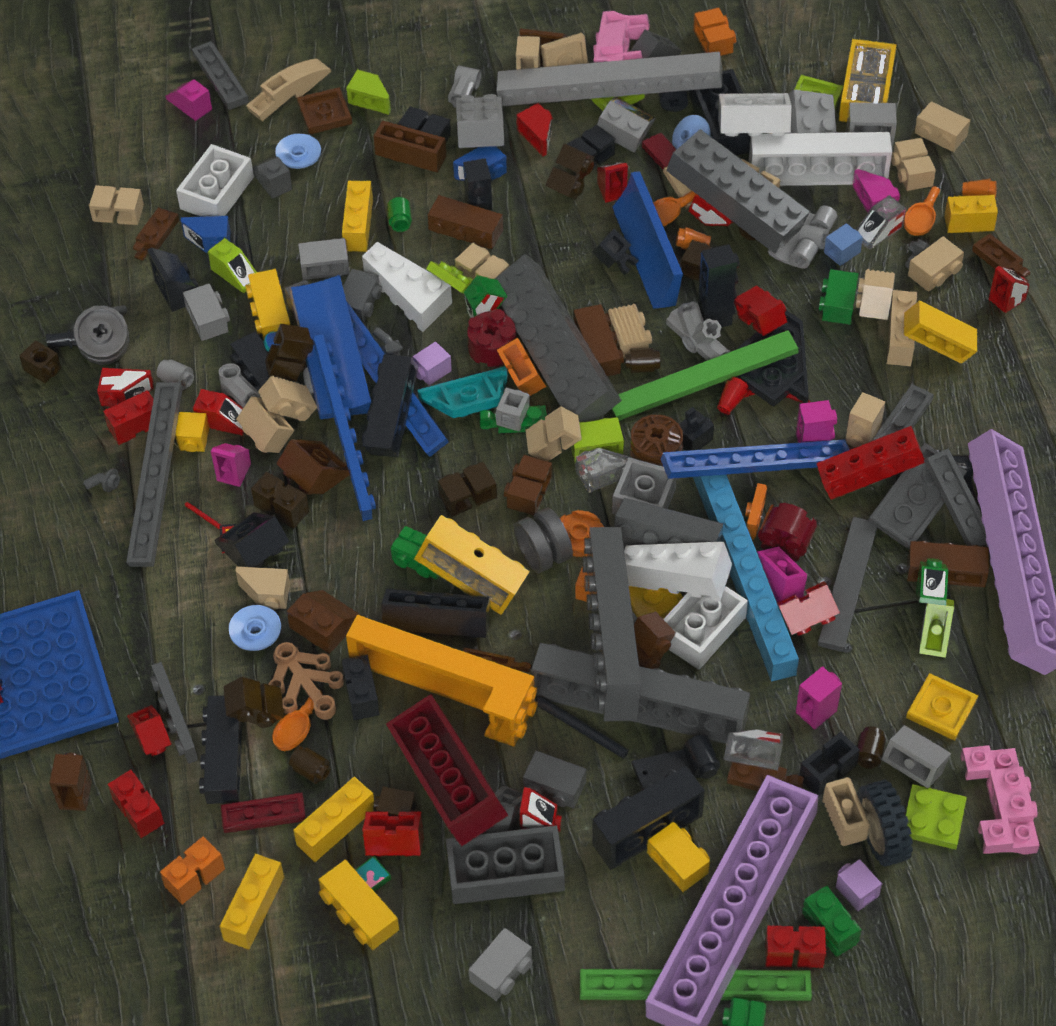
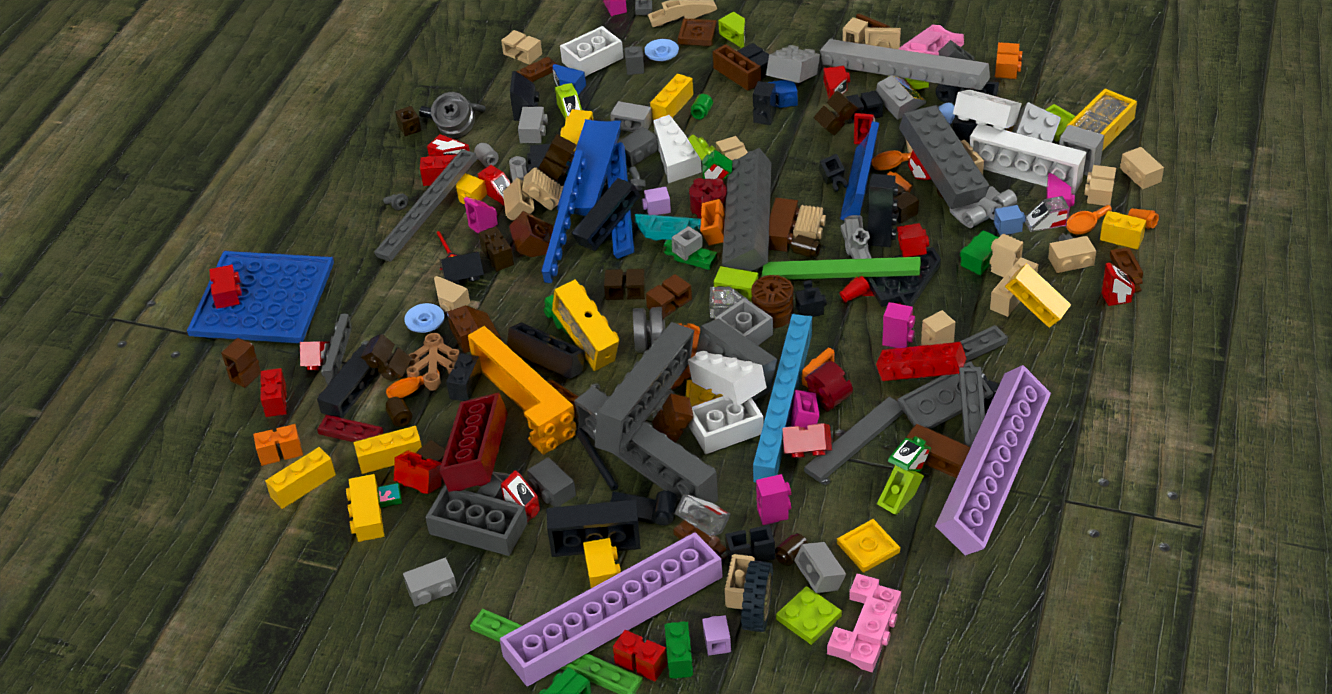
camera: 30 degrees right, 10 degrees down
reddish brown brick [428,195,503,249] -> none
light grey piece [448,65,481,107] -> none
tan piece [526,406,581,461] -> none
blue plate [661,439,850,479] -> none

